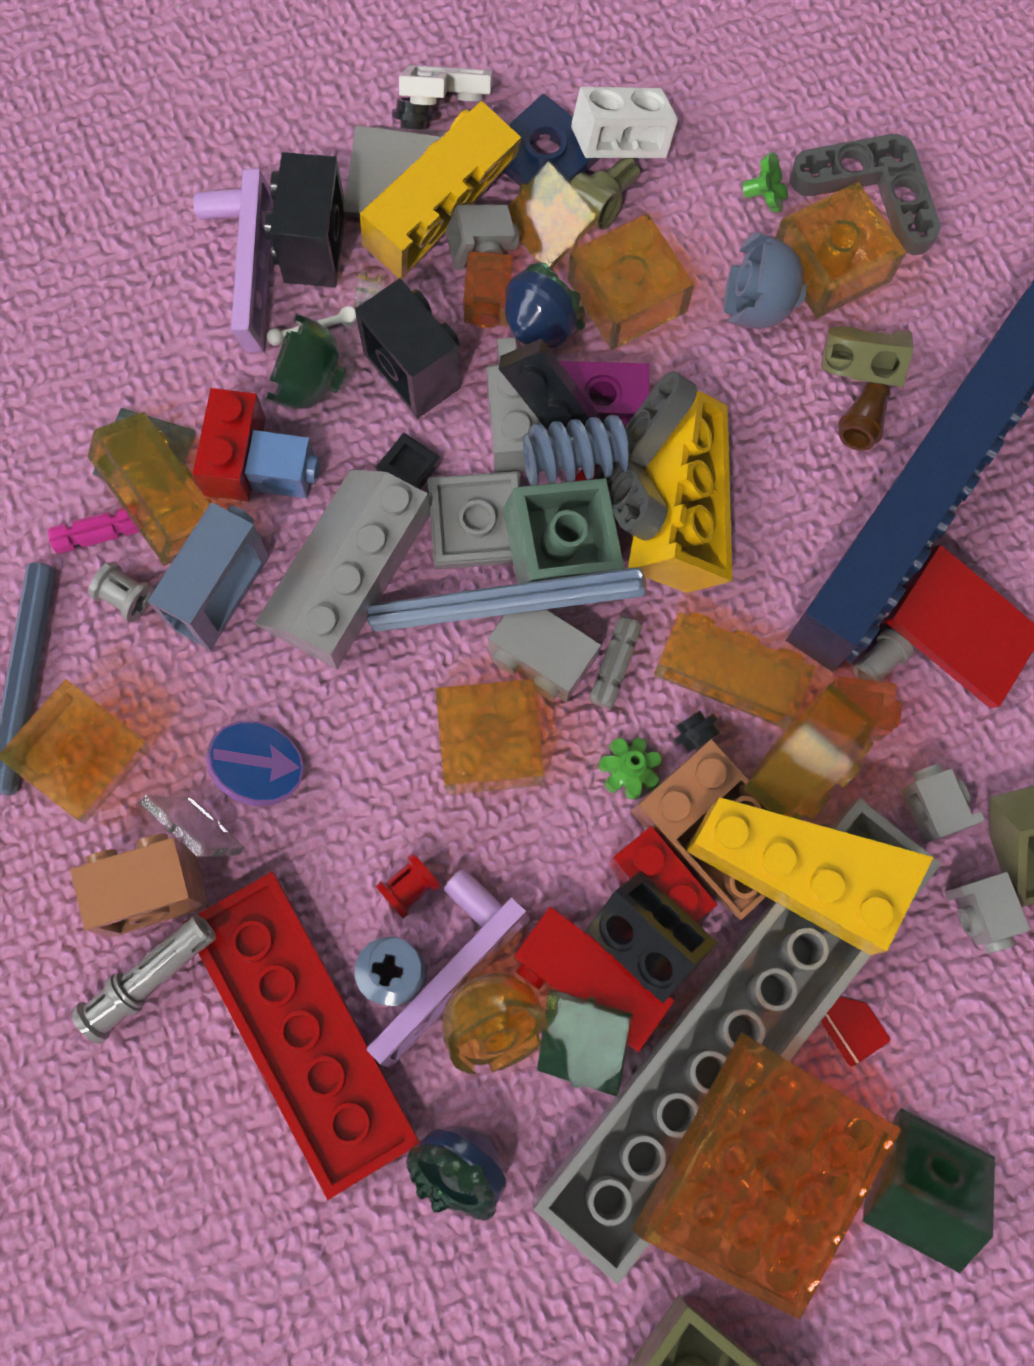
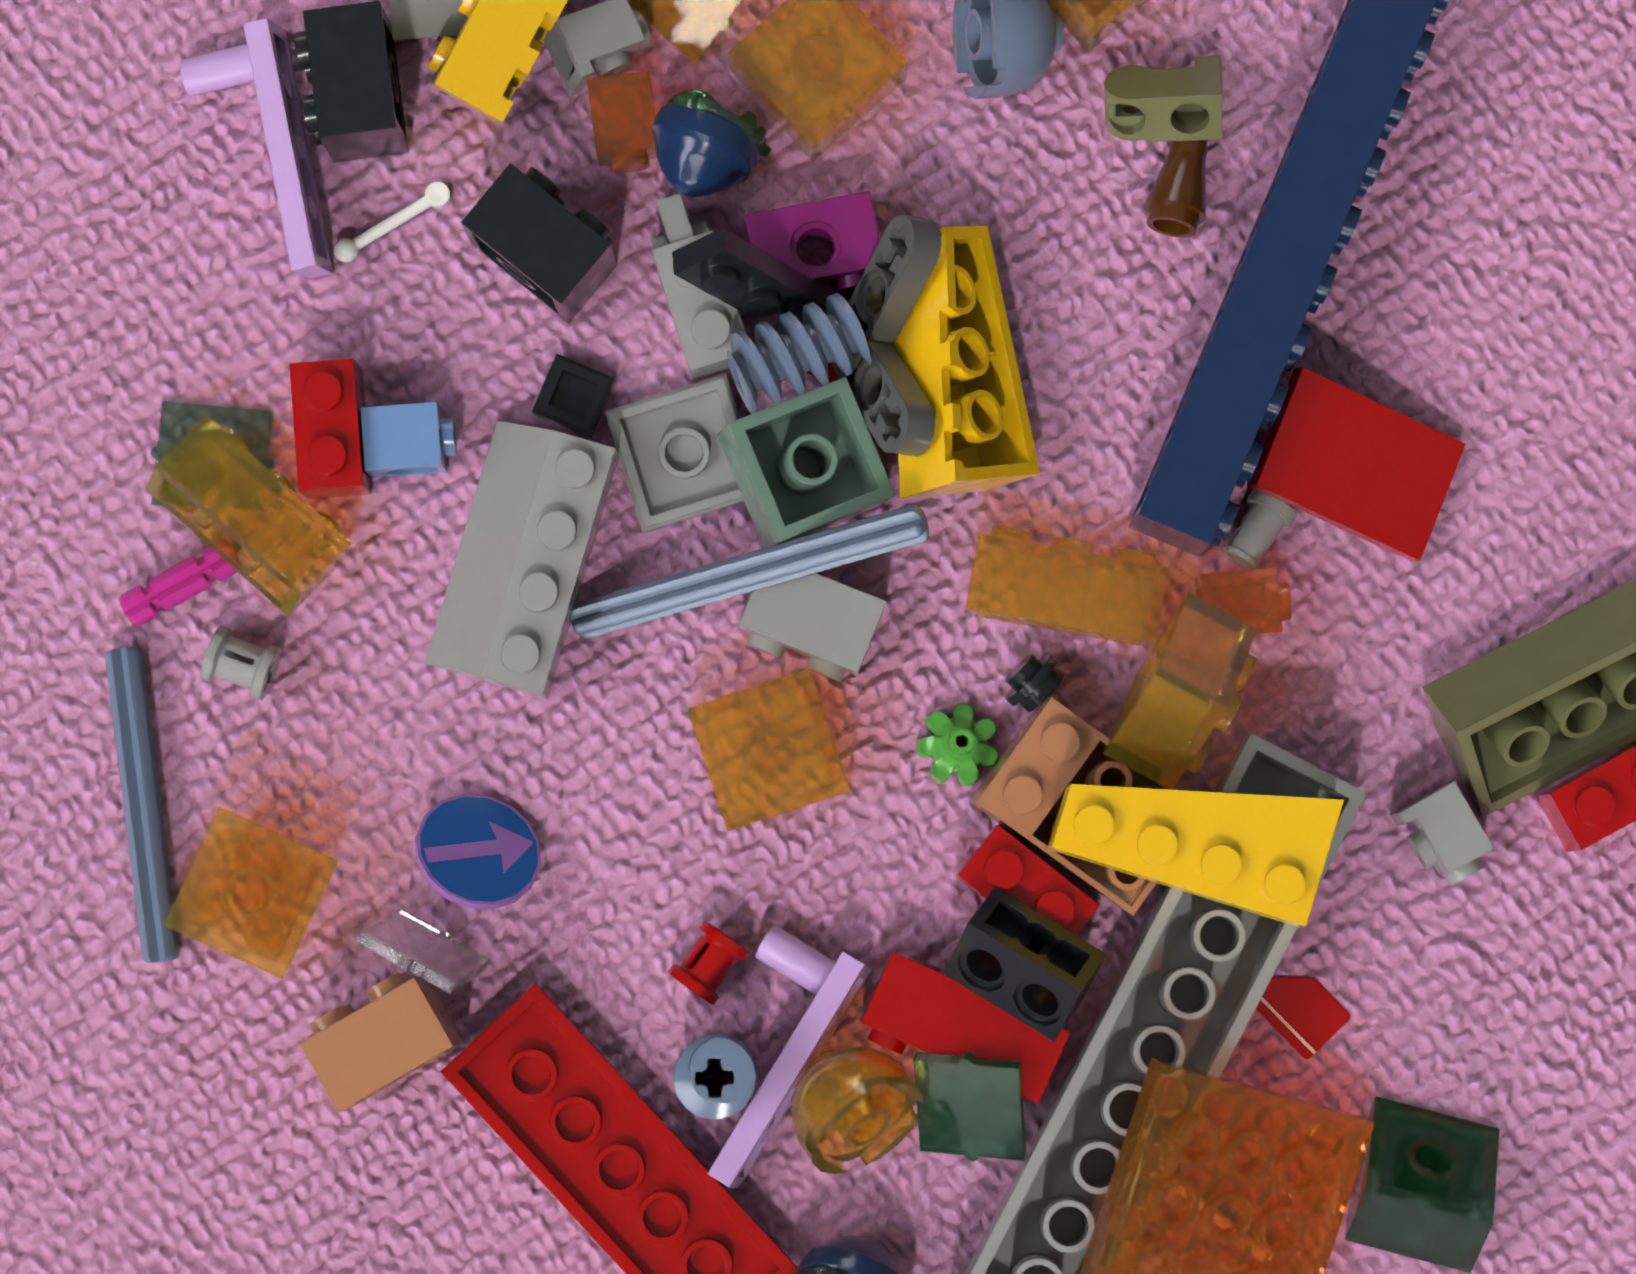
camera: 10 degrees left, 10 degrees up
light grey pin [71,914,216,1044] -> none
sand blue window [147,502,269,651] -> none
clear green cylinder [264,312,346,410] -> none
clear bush [354,271,385,308] -> none
light grey axle [589,617,642,709] -> none
light grey brick [901,763,985,844] -> none

